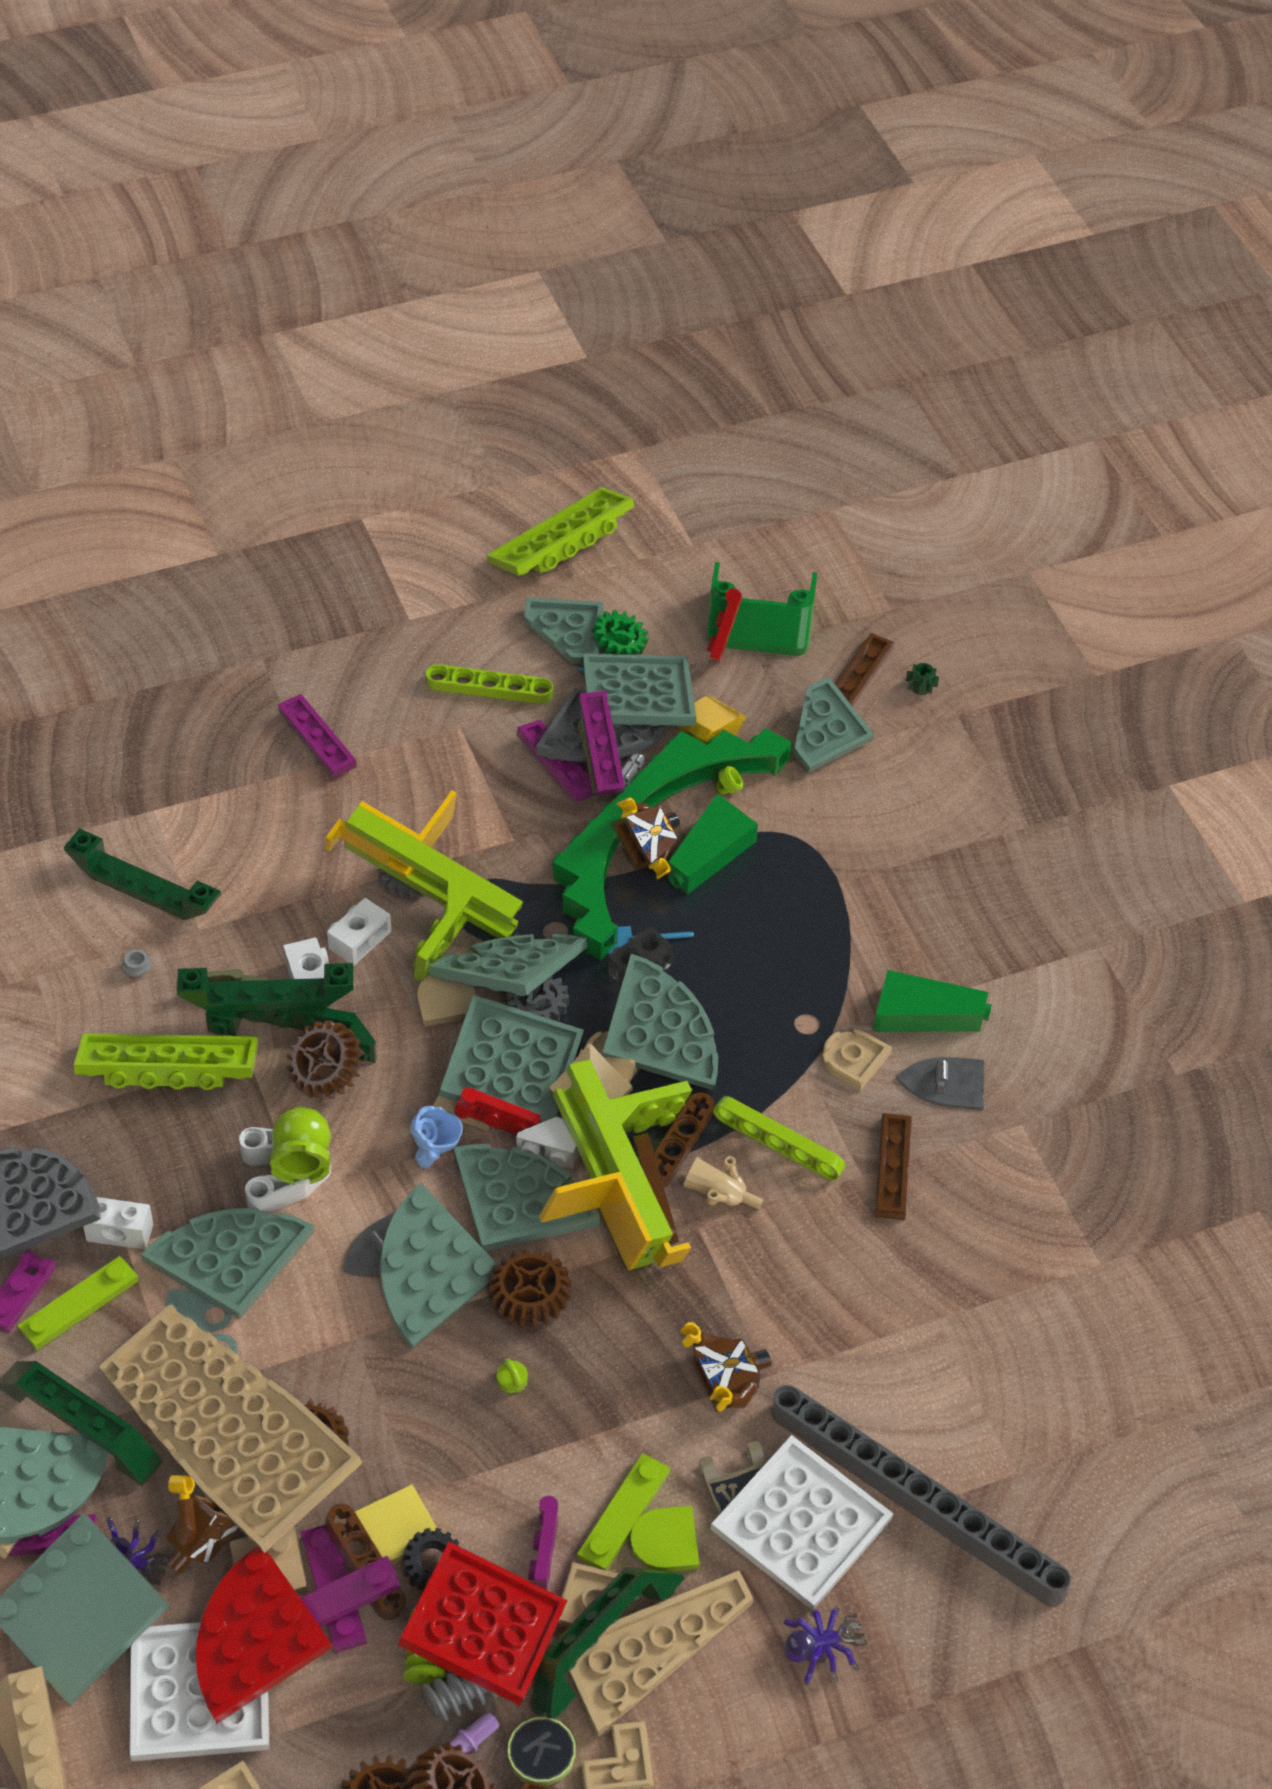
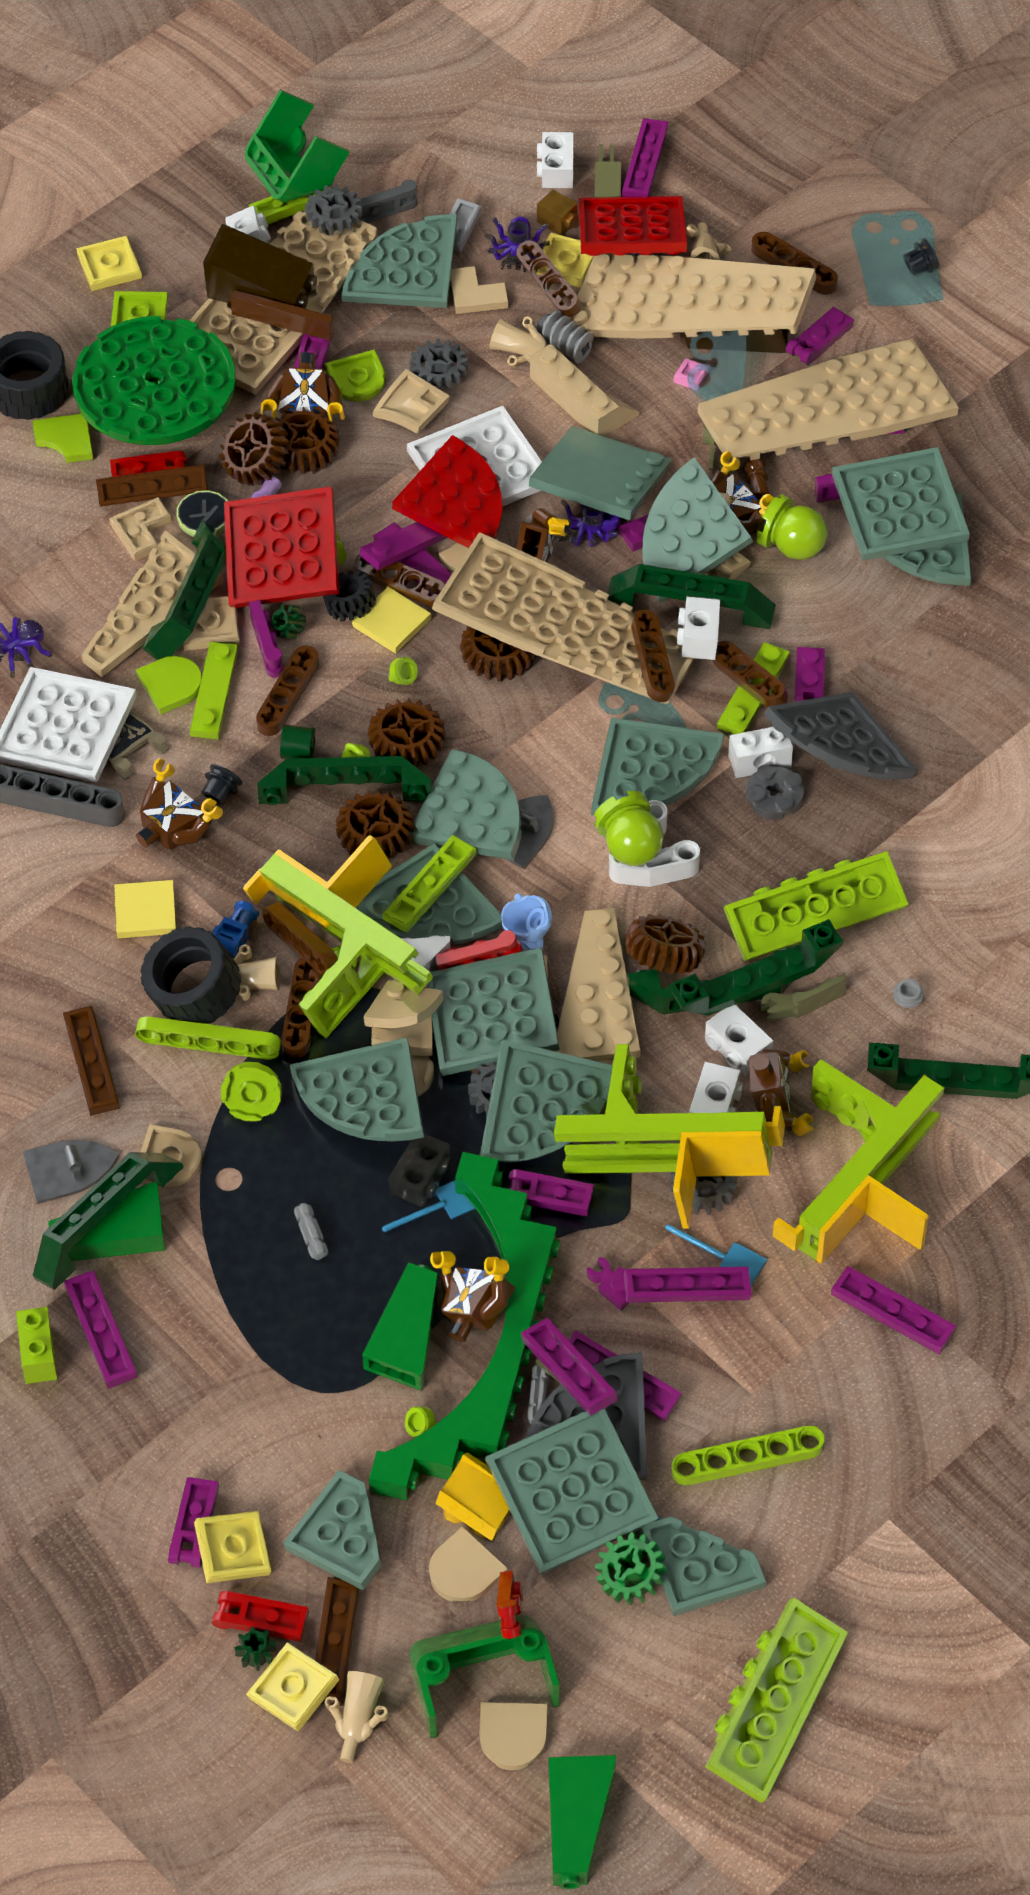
camera: 160 degrees right, 5 degrees up
none -> lime brick [16,1307,57,1384]
none -> dark green slope [33,1152,184,1290]
none -> magenta plate [64,1270,137,1389]
none -> light yellow tile [114,880,176,939]
none -> black tyre [140,926,241,1024]
none -> magenta plate [168,1477,219,1568]
none -> light yellow tile [194,1511,272,1583]
none -> black piece [201,764,243,805]
none -> red plate [211,1591,309,1642]
none -> blue connector [212,901,259,959]
none -> lime tile [221,1062,282,1122]
none -> light yellow tile [246,1642,339,1732]
none -> reddish brown beam [256,645,319,736]
none -> dark green slope [257,756,431,805]
none -> dark green gear [272,604,306,639]
none -> dark green piece [280,725,316,759]
none -> light grey axle [294,1203,328,1260]
none -> tan piece [325,1671,389,1763]
none -> reddish brown gear [368,698,445,768]
none -> lime plate [383,835,477,933]
none -> lime tile [388,657,418,685]
none -> tan tile [429,1527,508,1602]
none -> tan tile [479,1702,547,1770]
none -> magenta plate [507,1170,594,1217]
none -> green slope [548,1755,616,1889]
none -> tan wing [555,908,640,1061]
none -> magenta plate [586,1257,629,1311]
none -> magenta plate [623,1267,752,1303]
none -> reddish brown beam [631,610,675,702]
none -> dark azure piece [665,1224,767,1286]
none -> white brick [677,597,720,660]
none -> reddish brown beam [712,641,788,708]
none -> flat silver plate [746,764,804,820]
none -> reddish brown torso [749,1049,814,1136]
none -> lime piece [773,1059,944,1264]

